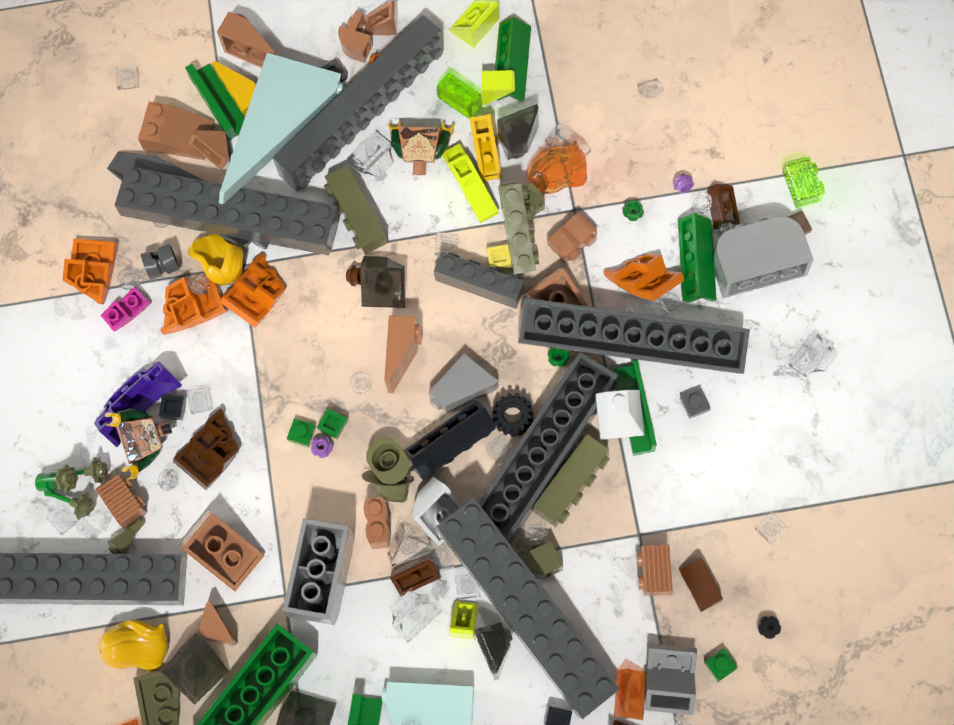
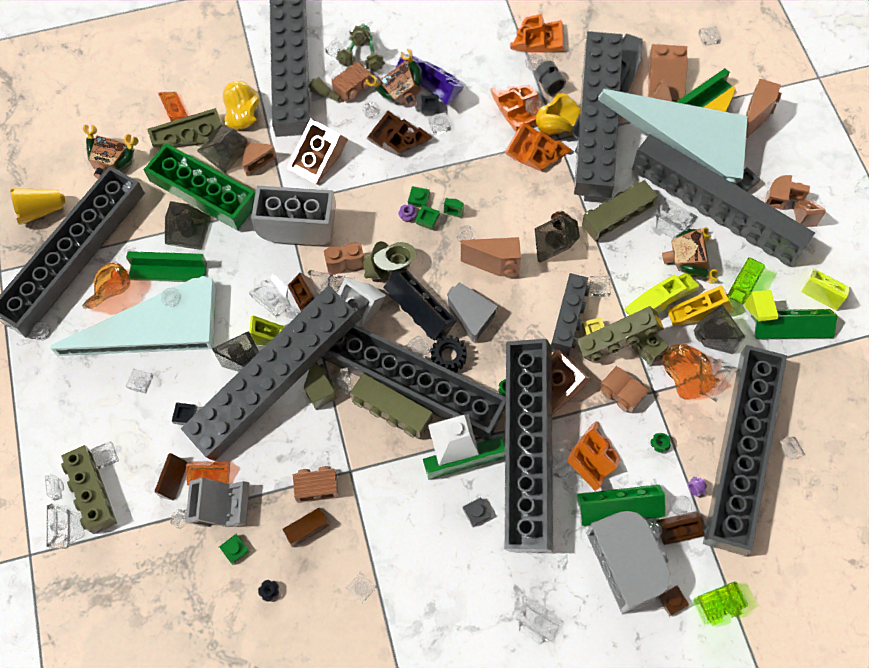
camera: 80 degrees right, 5 degrees down
dark pink slope [100,287,151,331] -> none
none -> green plate [444,198,464,218]
none -> dark grey brick [703,345,787,556]

